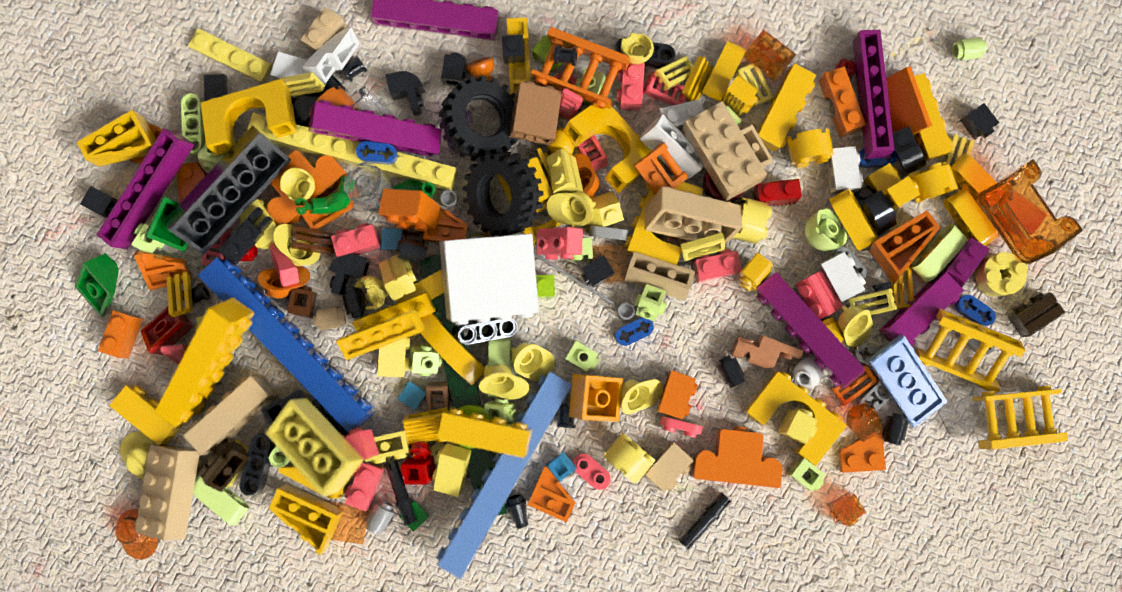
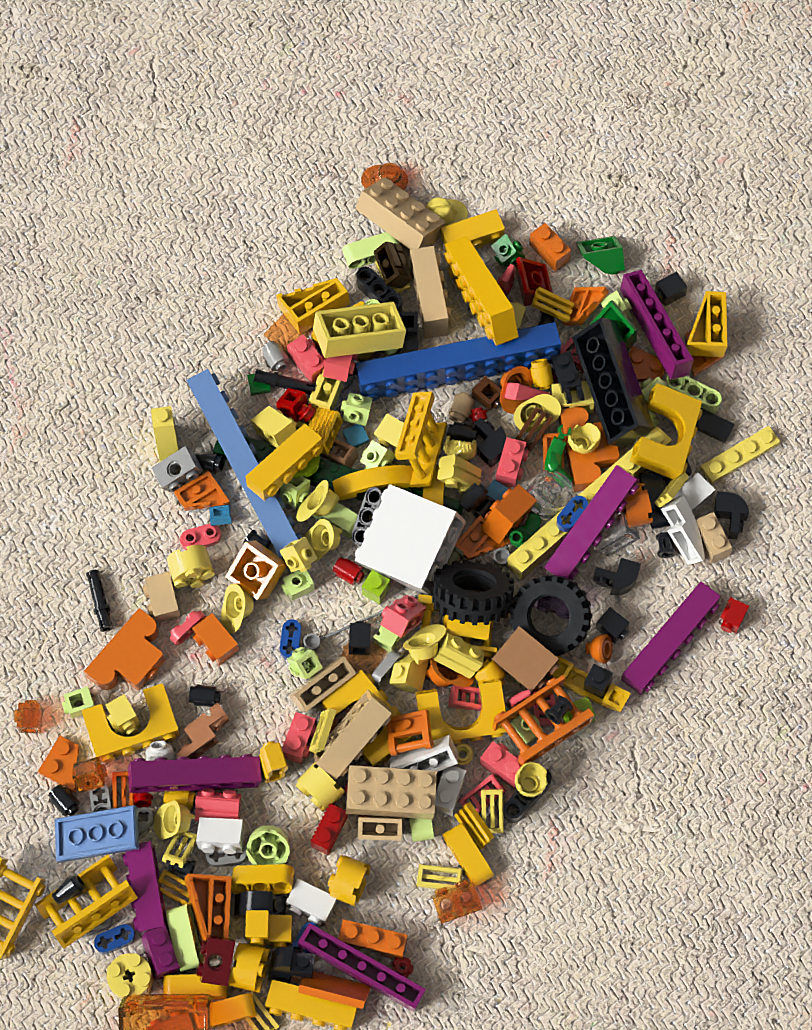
camera: 125 degrees right, 15 degrees down
yellow brick [721,75,758,116] -> none
yellow brick [757,63,816,152] -> none
dark brown brick [1008,292,1065,337] -> none
none -> black cone [52,874,86,905]
none -> light yellow slope [151,406,179,462]
none -> light grey brick [152,446,204,492]
none -> dark red brick [197,935,235,986]
none -> light yellow brick [280,537,317,573]
none -> red brick [332,557,365,586]
none -> yellowish green brick [340,393,373,426]
none -> light yellow plate [455,744,473,765]
none -> red plate [469,407,488,423]
none -> green brick [491,234,525,267]
none -> yellow brick [530,358,554,390]
none -> black brick [714,491,749,540]

